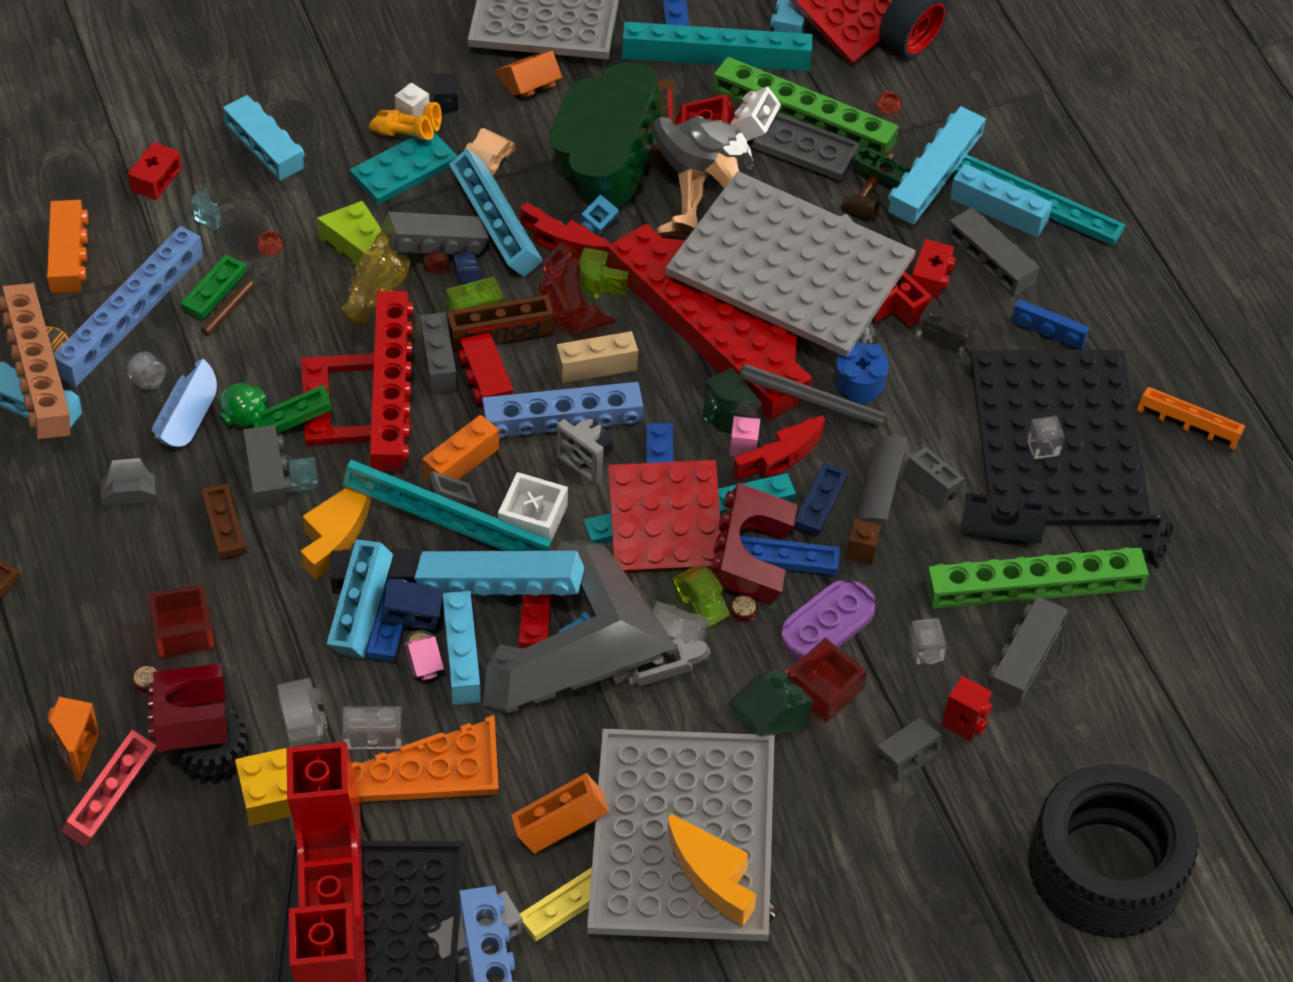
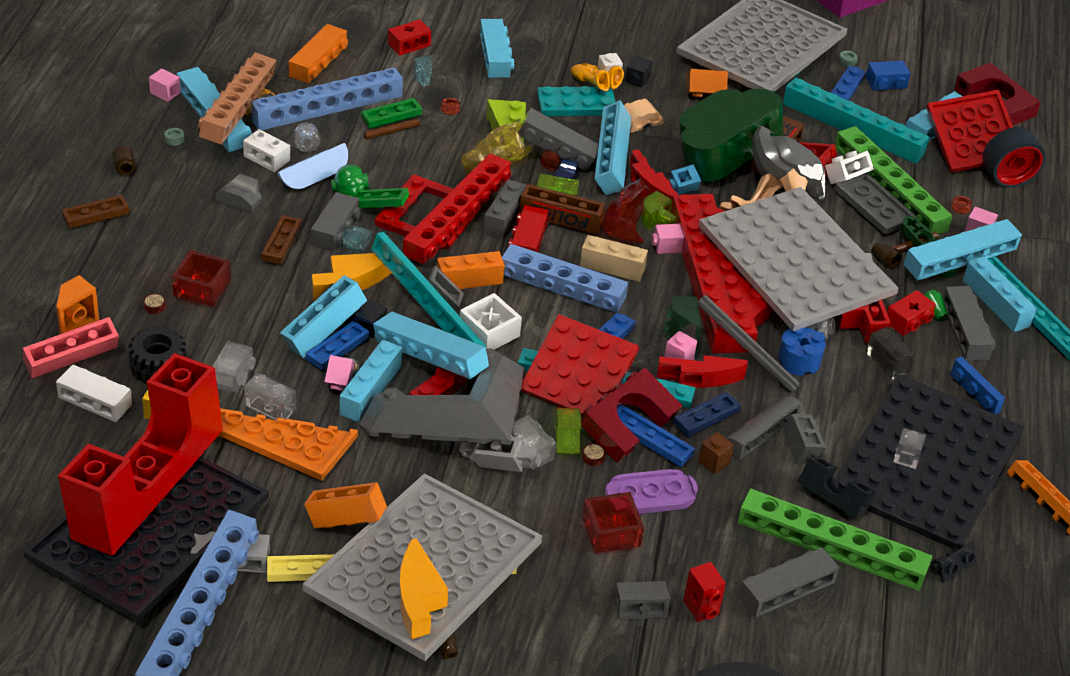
camera: 30 degrees right, 10 degrees down
dark red arch [148,663,228,751] -> none
dark blue brick [380,578,443,631] -> none
light grey piece [557,419,613,485] -> none
clear green slope [729,670,814,737] -> none
clear brick [909,618,947,664] -> none
none -> white brick [56,365,132,422]
none -> white brick [243,129,290,172]
none -> bright pink brick [651,224,684,254]
none -> green cone [924,290,949,322]
none -> bright pink brick [965,206,998,232]

